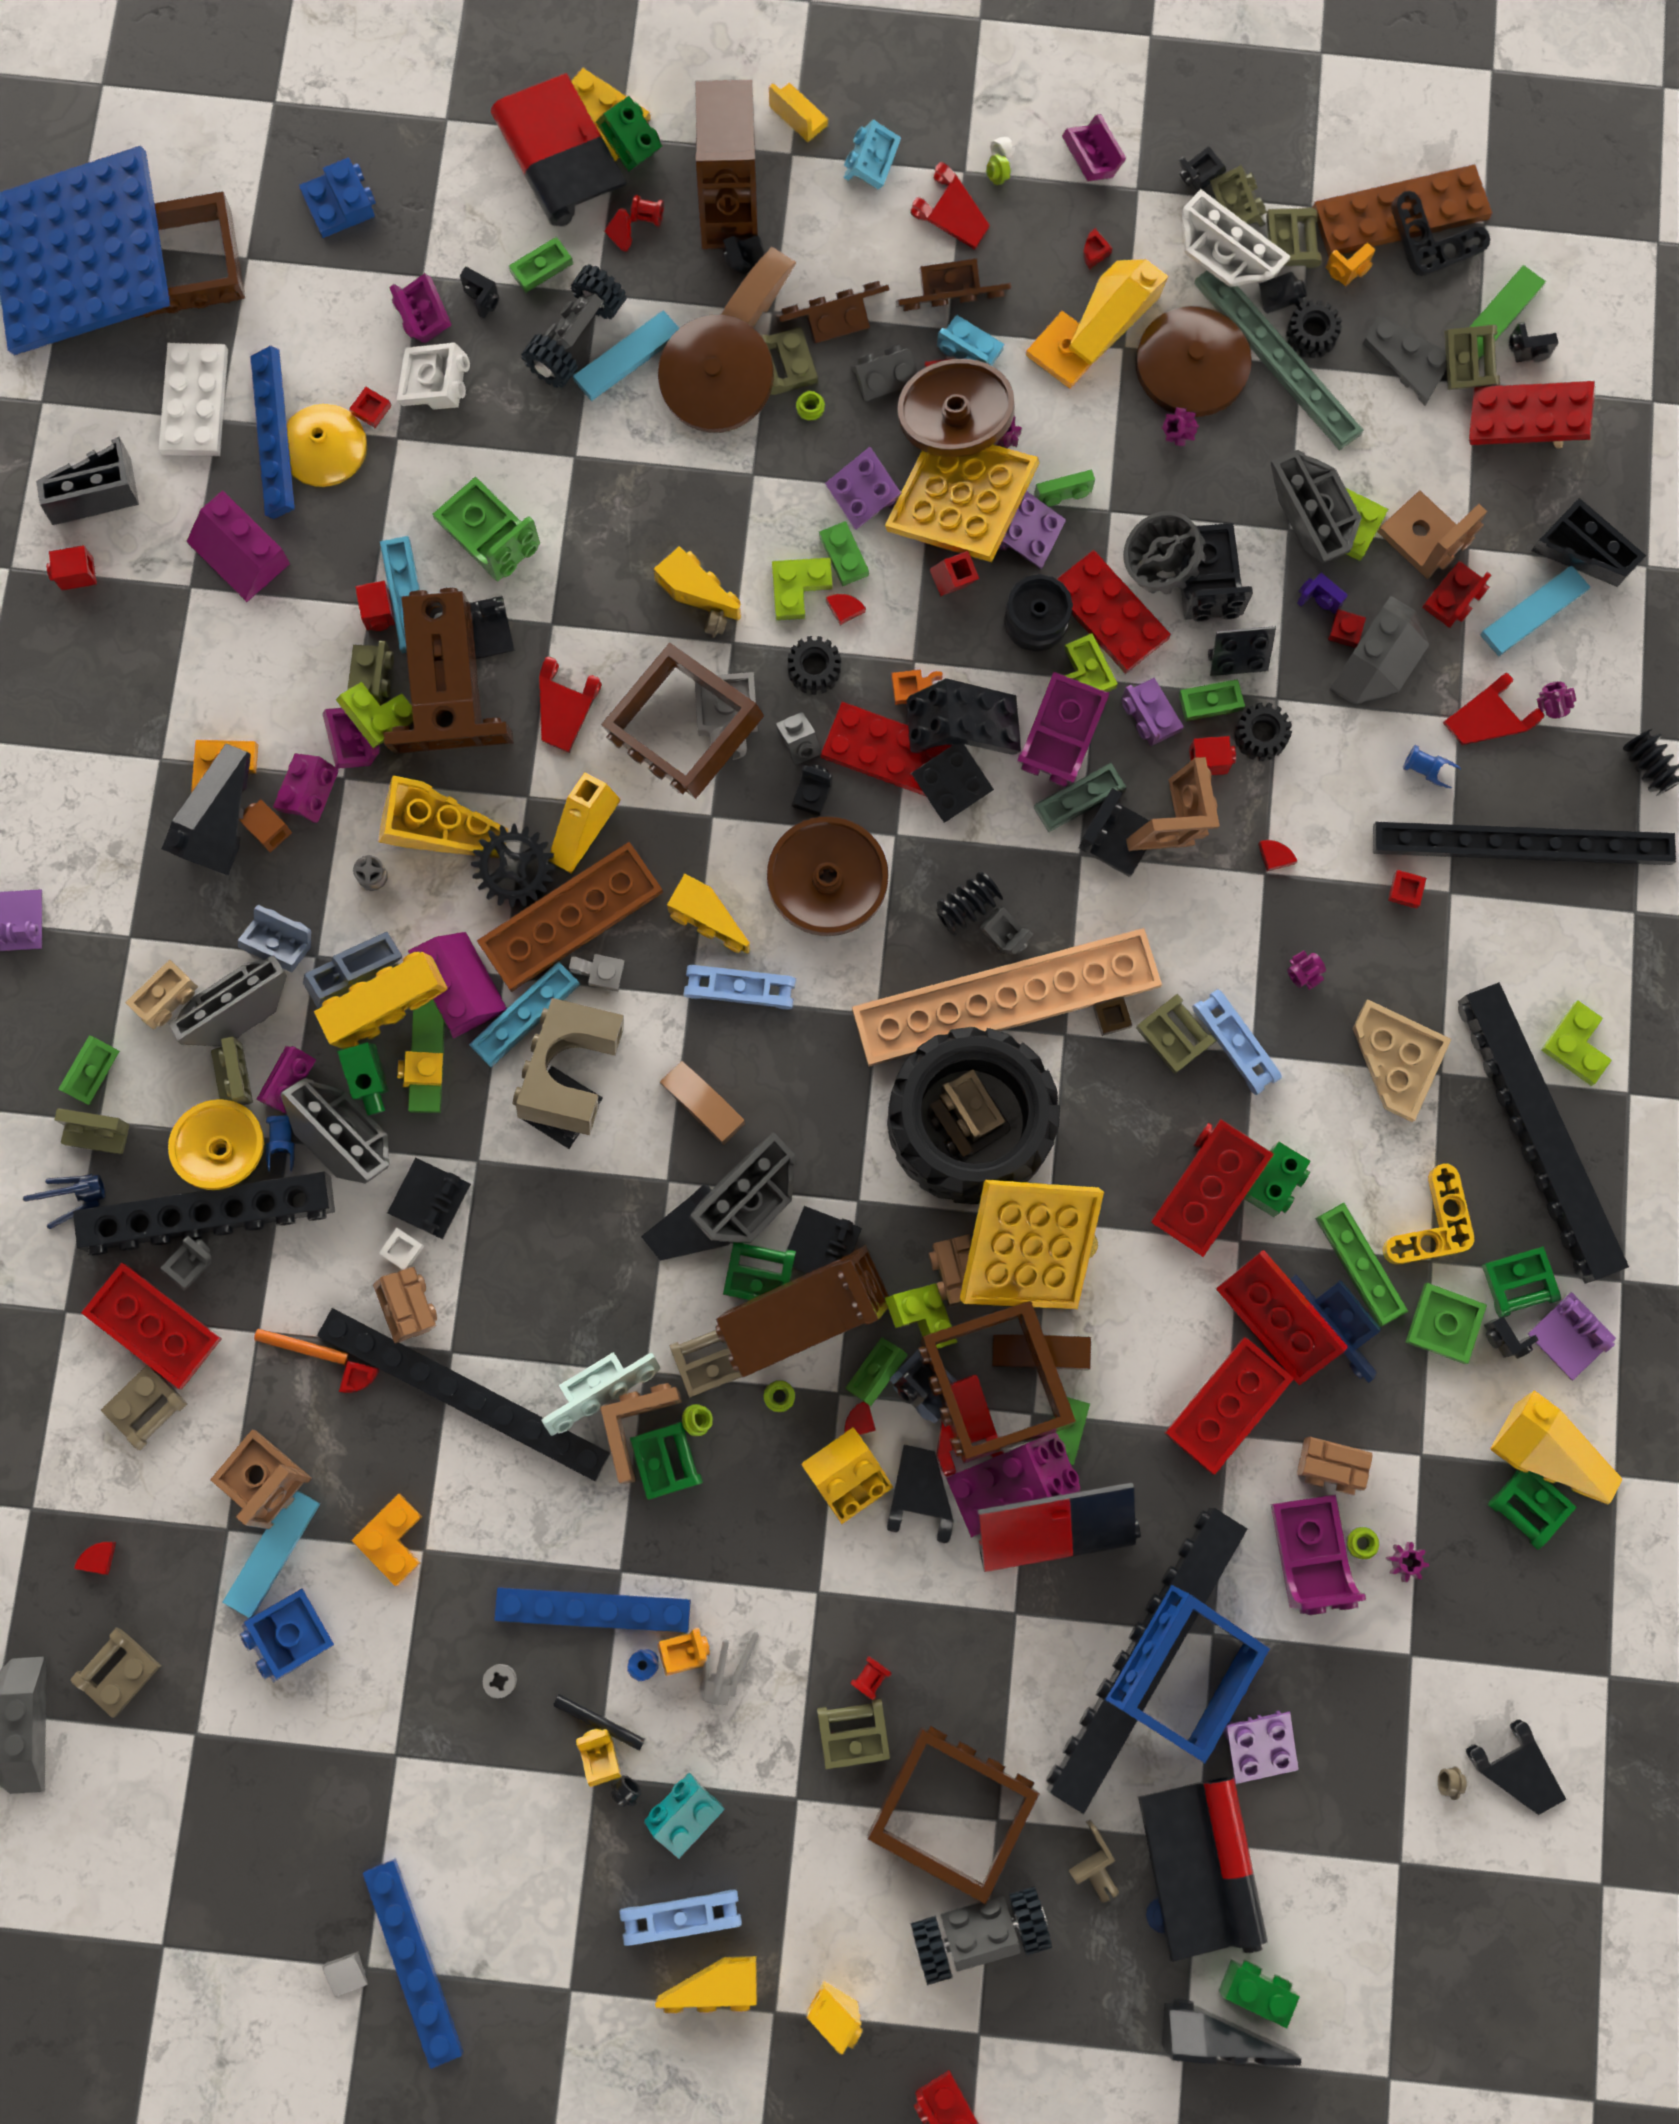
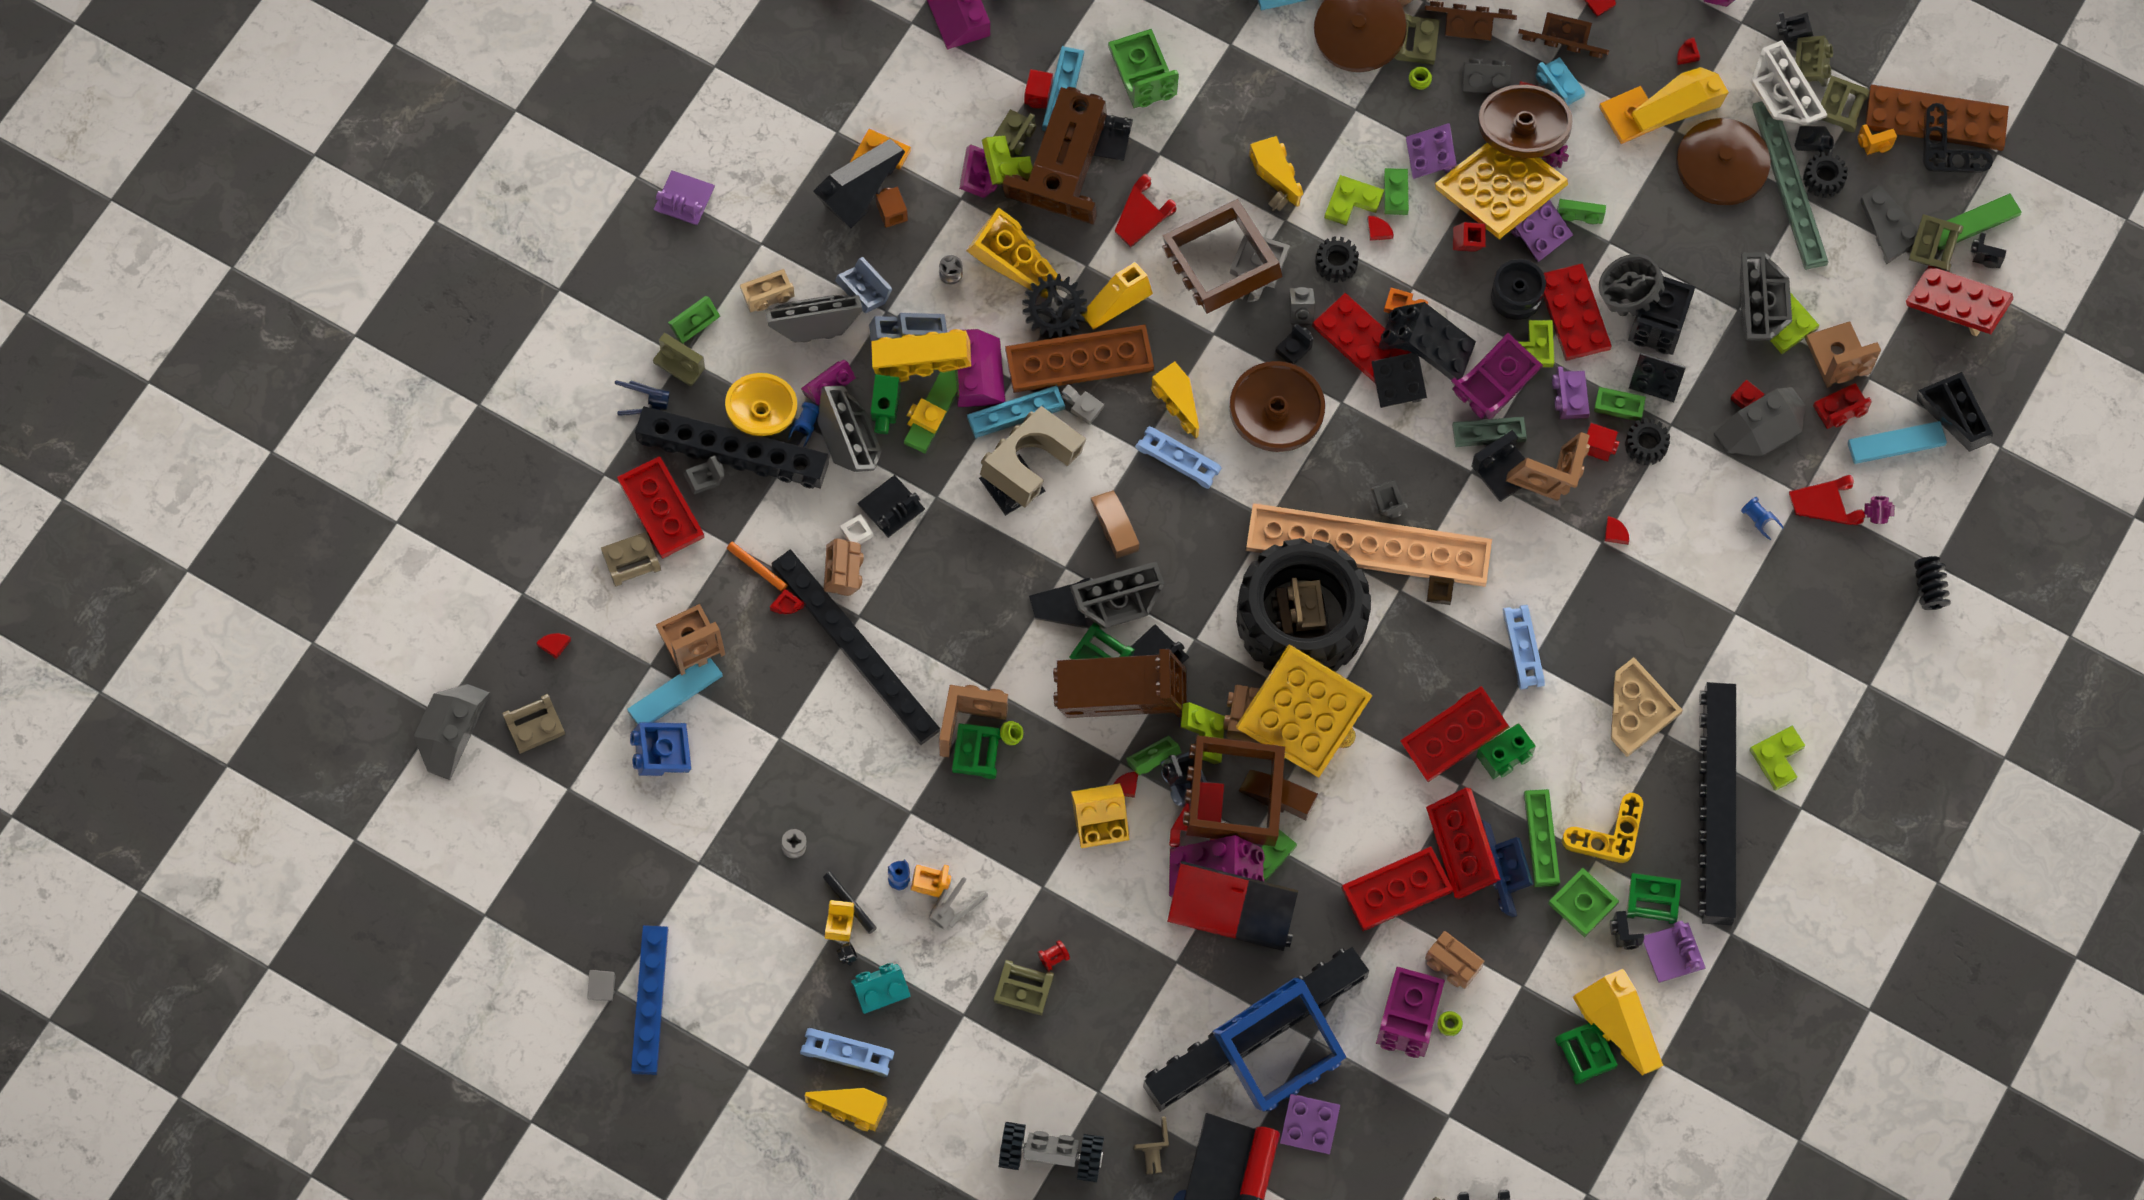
camera: 25 degrees right, 10 degrees down
olive bracket [211,1036,253,1105] -> none
magenta bracket [273,753,339,823] -> none
light orange plate [351,1494,422,1587] -> none
blue plate [494,1587,691,1633] -> none
light aqua bracket [541,1352,661,1436] -> none
dark tan plate [669,1330,742,1398] -> none
lime plate [764,1380,795,1412] -> none
yellow slope [807,1981,862,2055] -> none
reddish brown window [867,1726,1040,1904] -> none
black flag [887,1445,954,1543] -> none
black piece [936,872,1003,936] -> none
olive plate [1136,994,1217,1074] -> none
magenta gear [1161,408,1199,446] -> none
magenta gear [1287,950,1326,990] -> none
dark purple bracket [1297,573,1348,614] -> none
black plate [1373,822,1676,865] -> none
magenta gear [1386,1542,1429,1582] -> none
red plate [1388,870,1427,909] -> none

